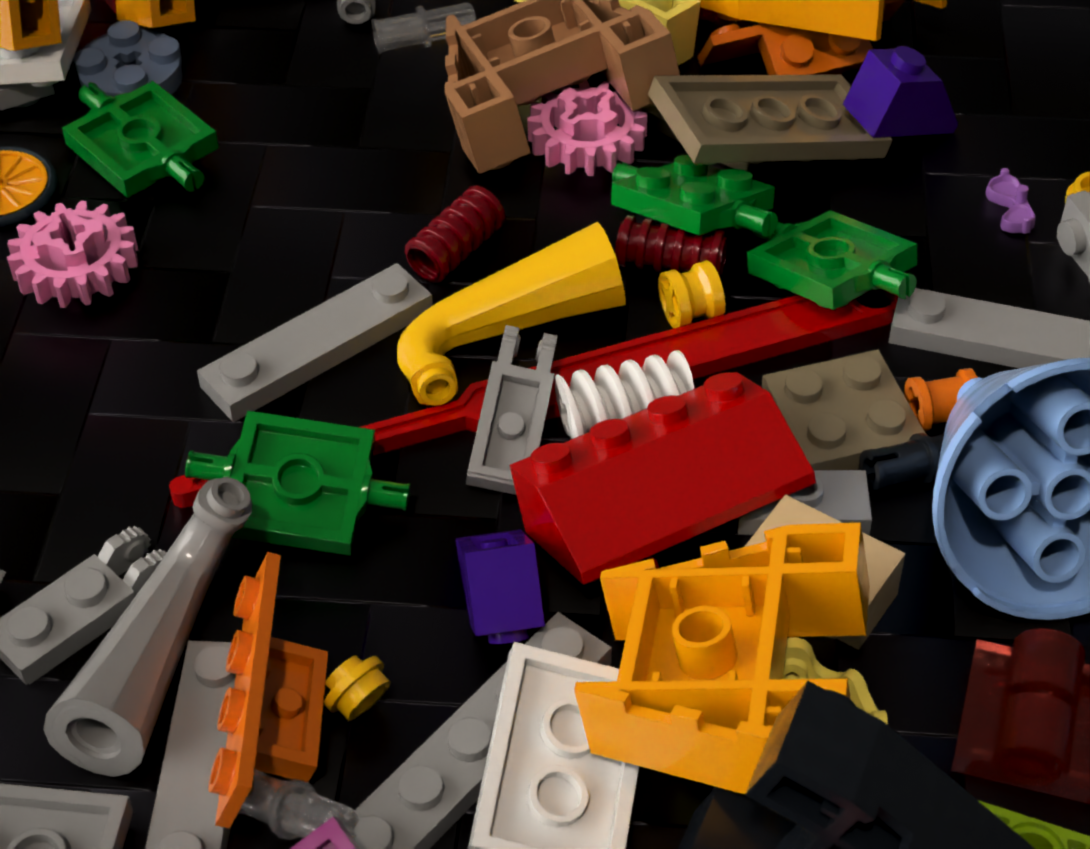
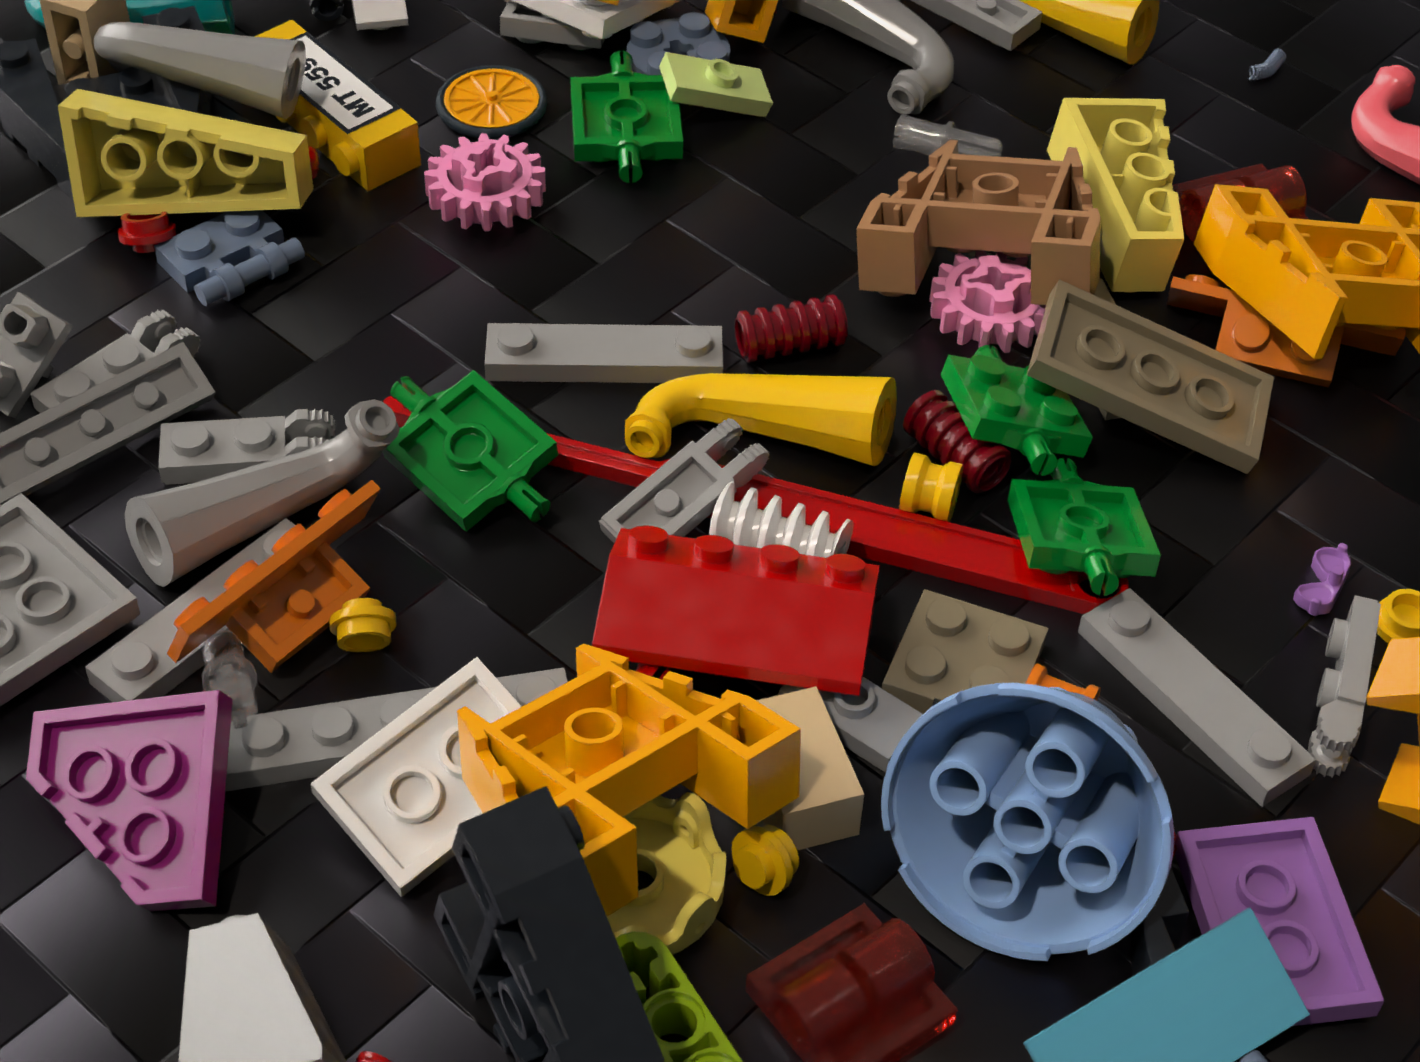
camera: 35 degrees right, 0 degrees up
dark purple slope [455,529,545,644] -> none
dark purple slope [842,46,958,138] -> none
none -> yellowish green plate [659,52,773,117]
none -> yellow plate [732,825,799,896]

